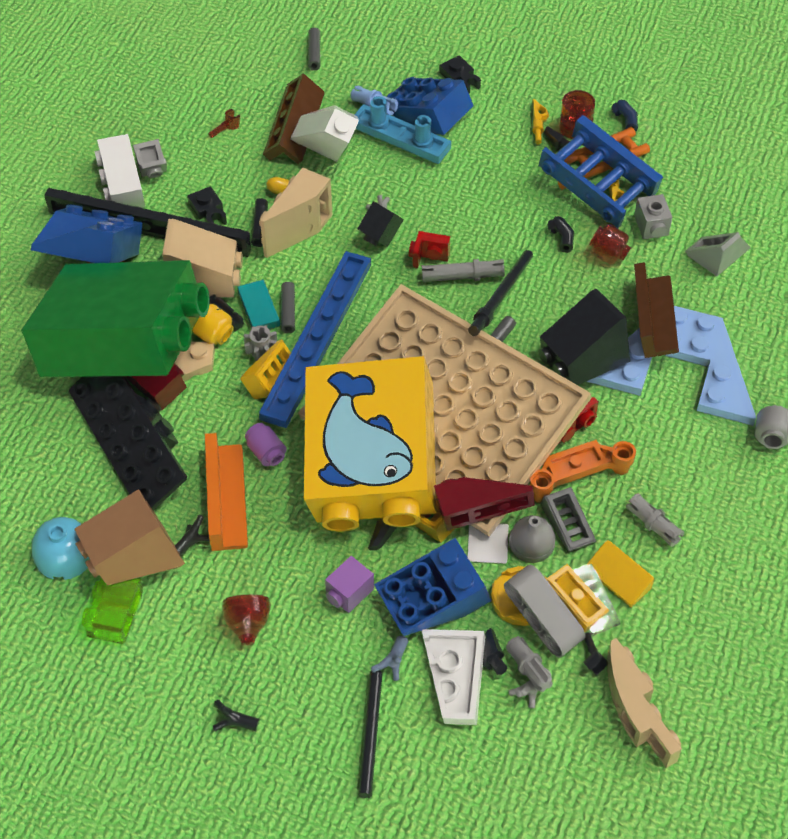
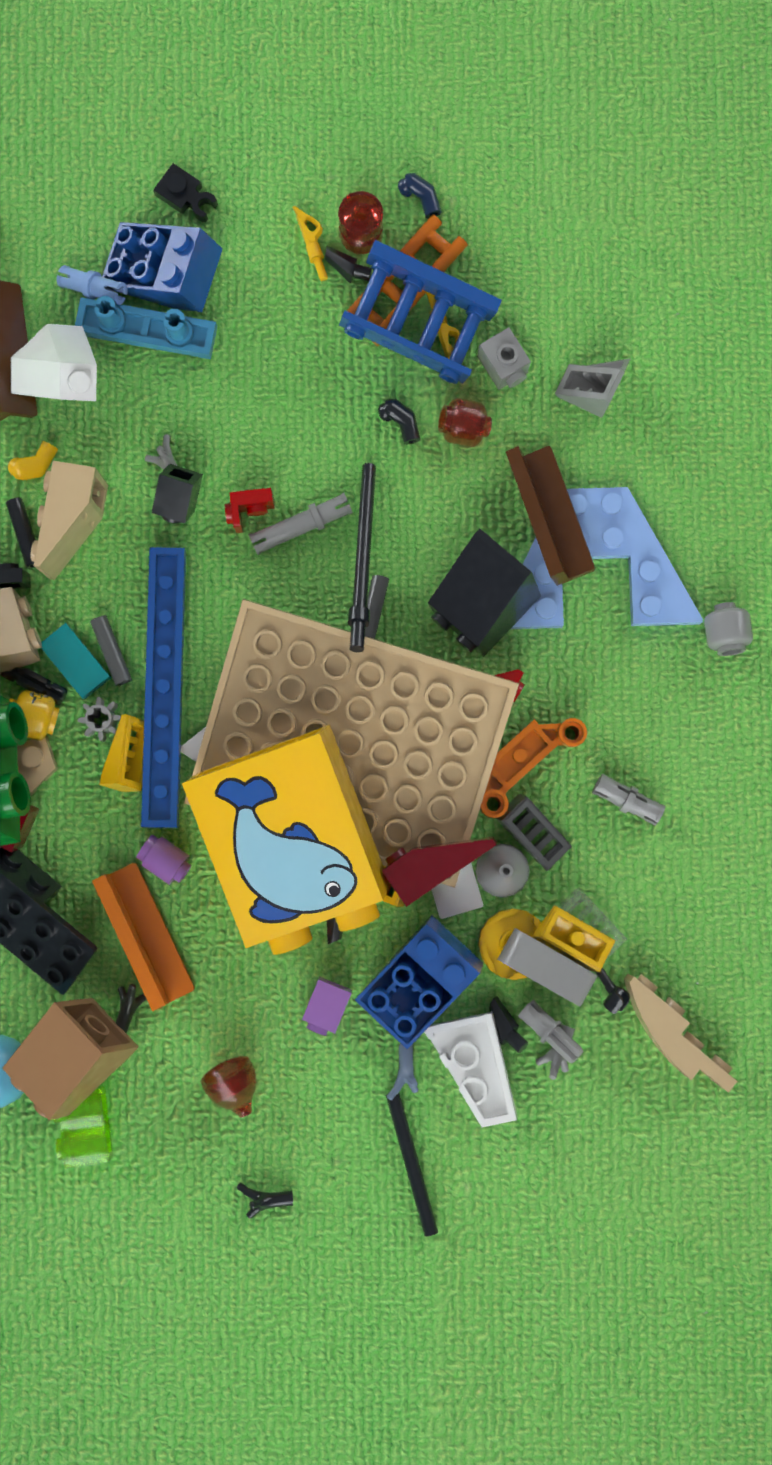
camera: 25 degrees left, 30 degrees up
yellow slope [585,540,654,608] -> none

